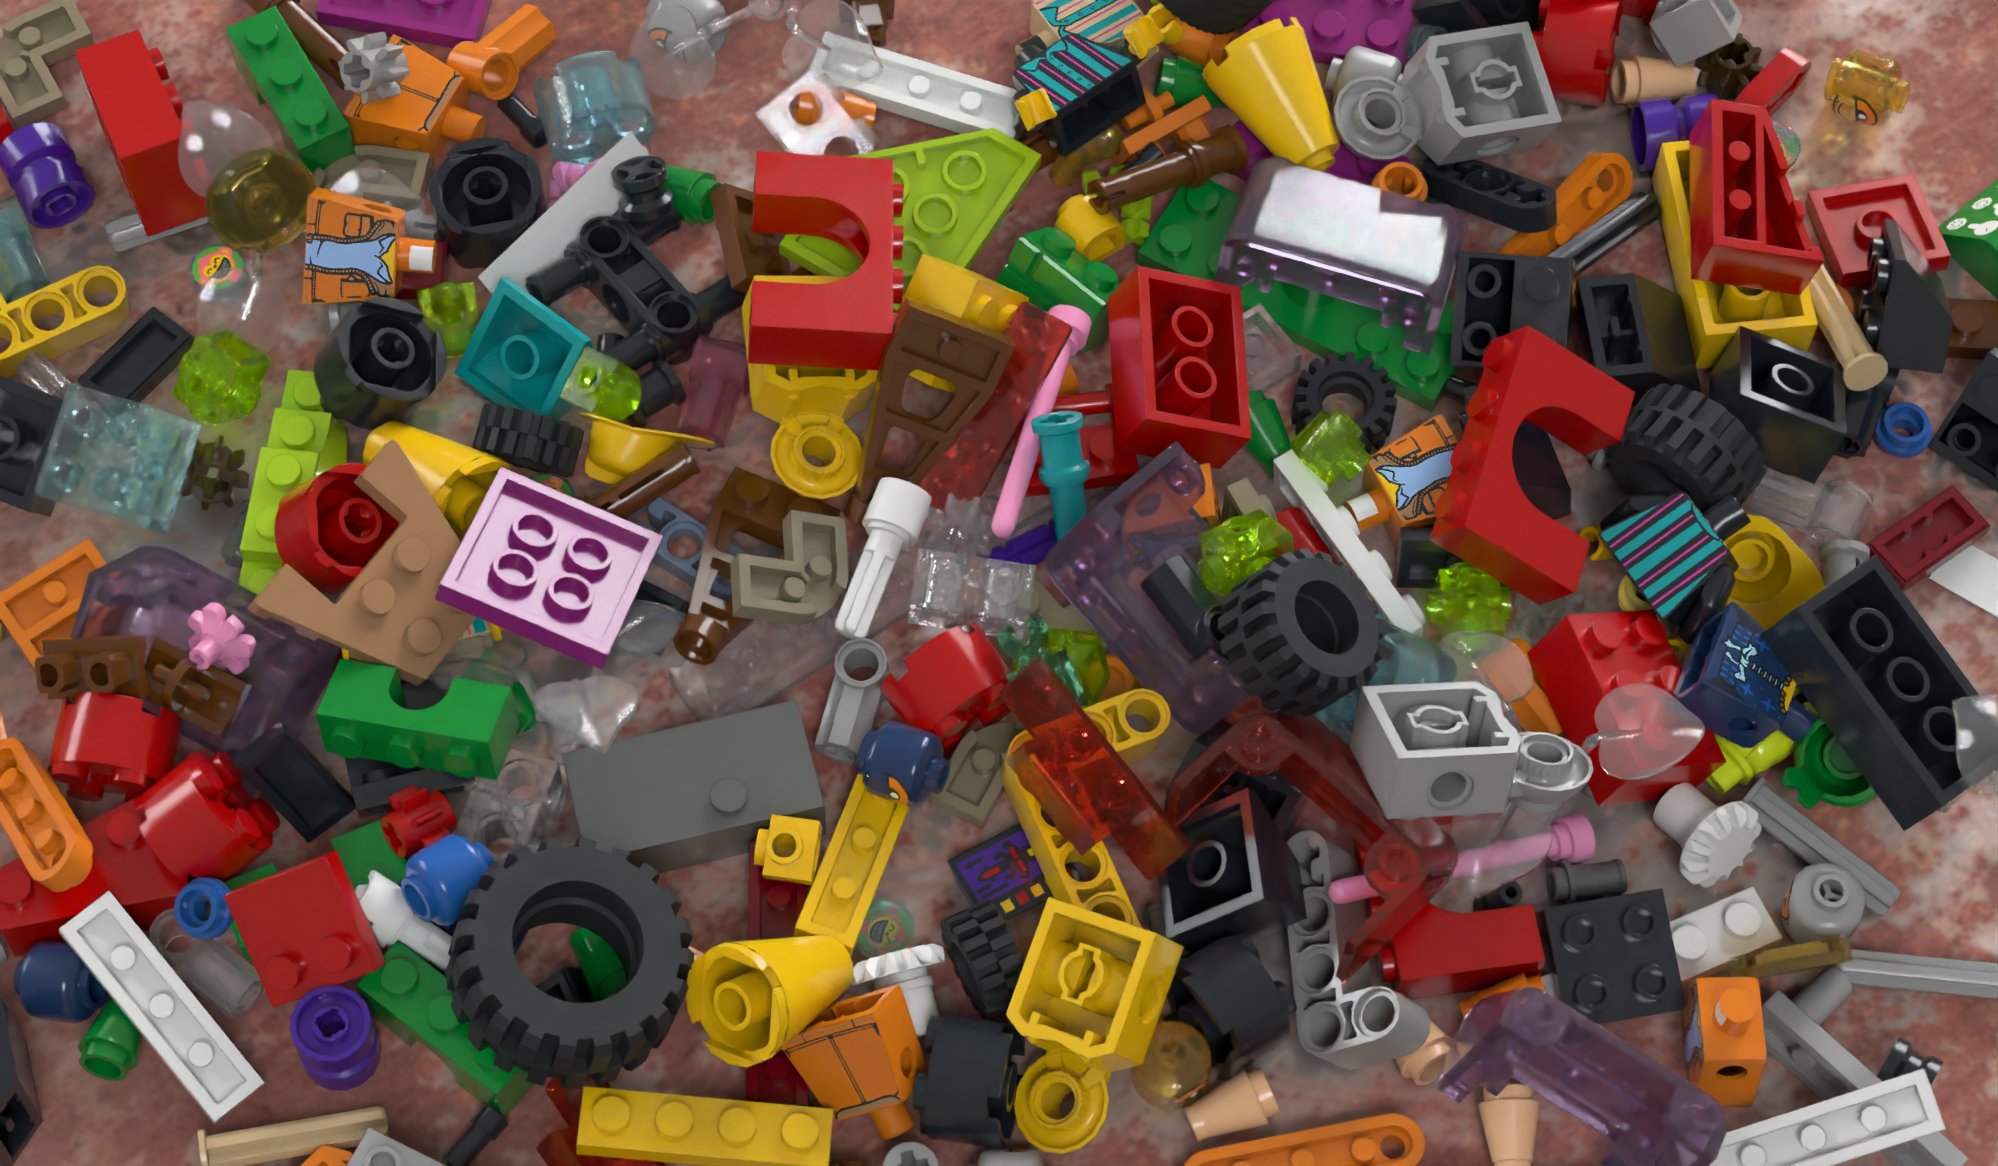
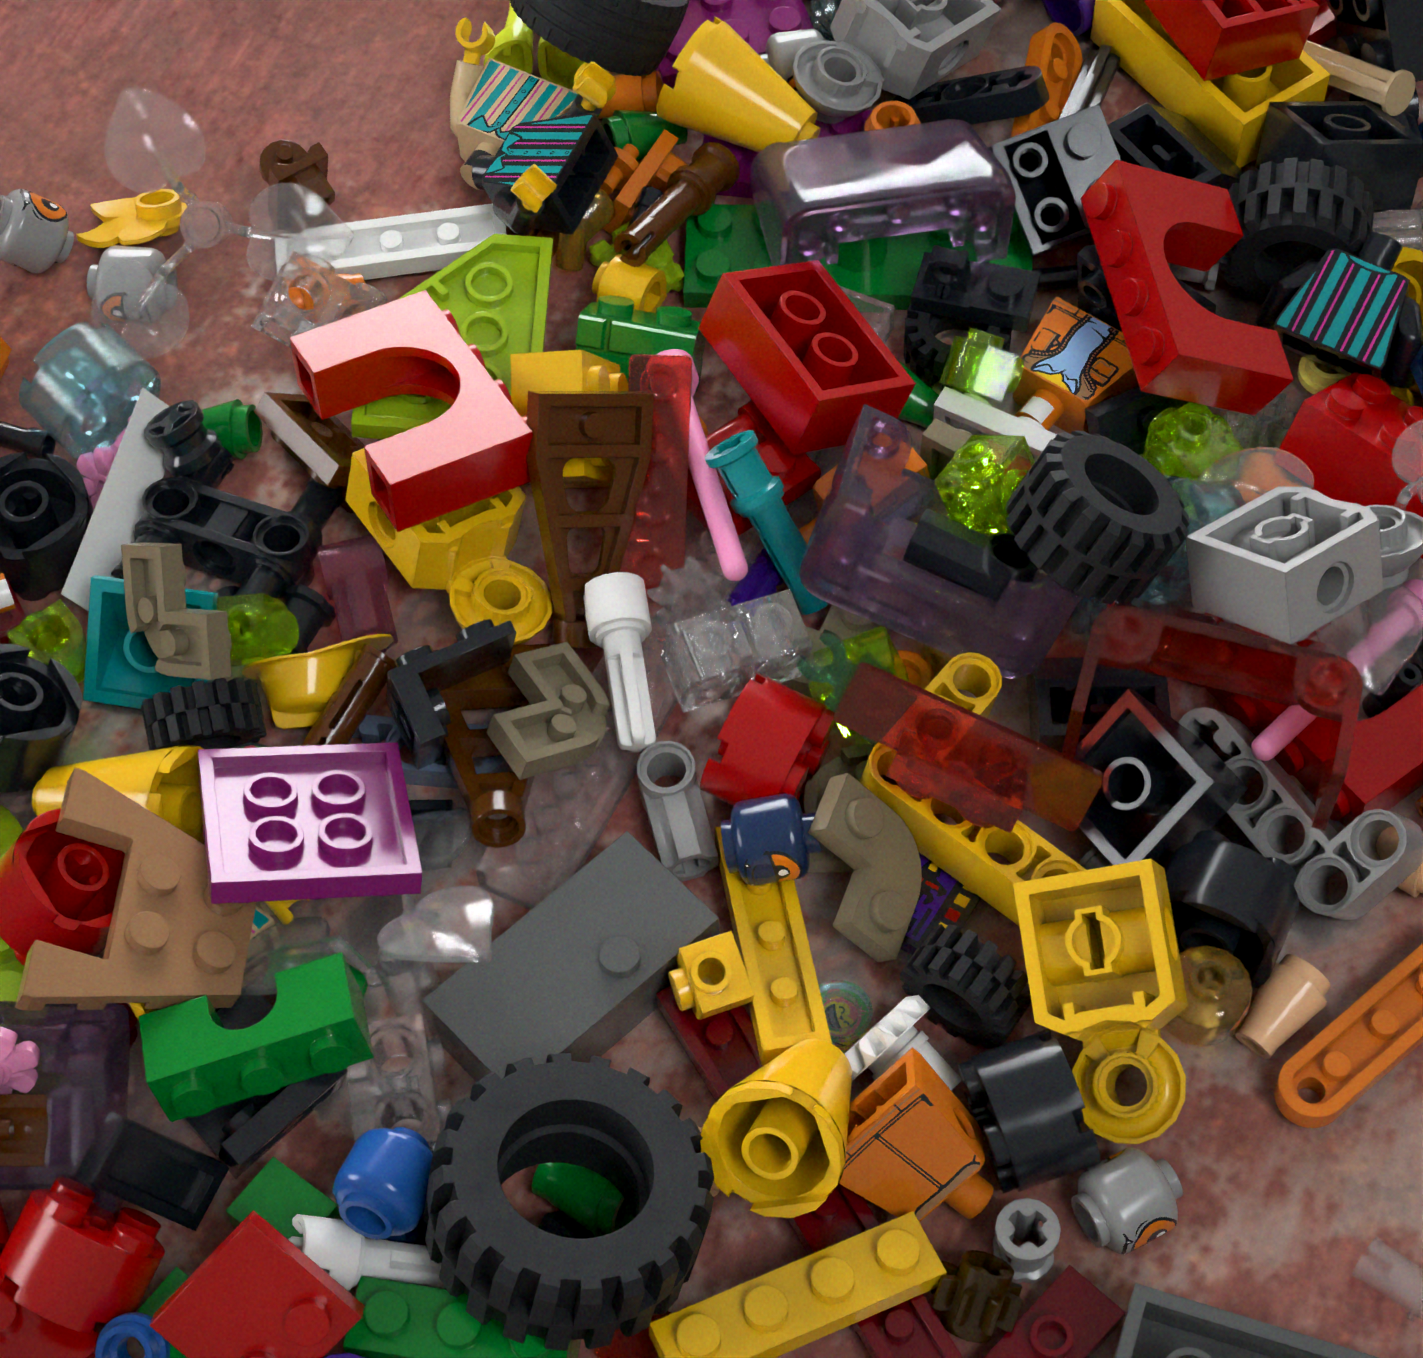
camera: 25 degrees left, 5 degrees down
red gear [380,784,457,858] -> none
none -> dark tan plate [121,542,232,680]
none -> black bracket [386,619,516,770]
none -> dark tan plate [808,773,922,962]
none -> black hinge [910,245,1041,333]

